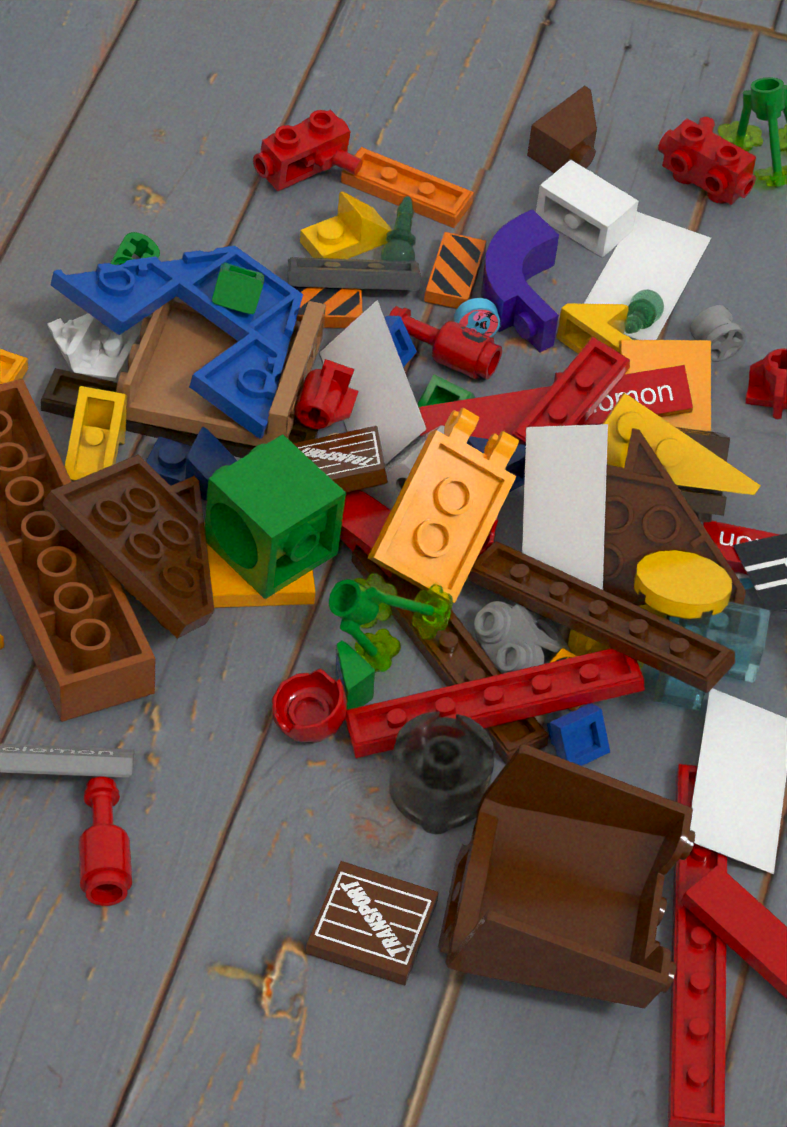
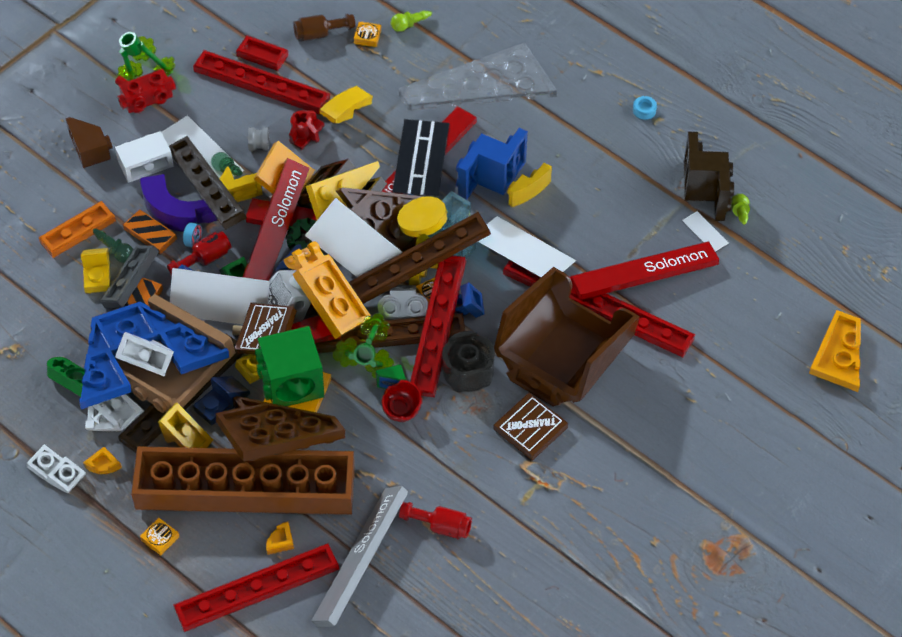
camera: 60 degrees left, 5 degrees up
green slope [212,262,265,314] -> none
red brick [253,110,363,191] -> none
red piece [294,359,359,429] -> none
red tile [512,337,630,445] -> none
none -> white slope [115,332,174,376]
none -> dark brown tile [169,136,247,230]

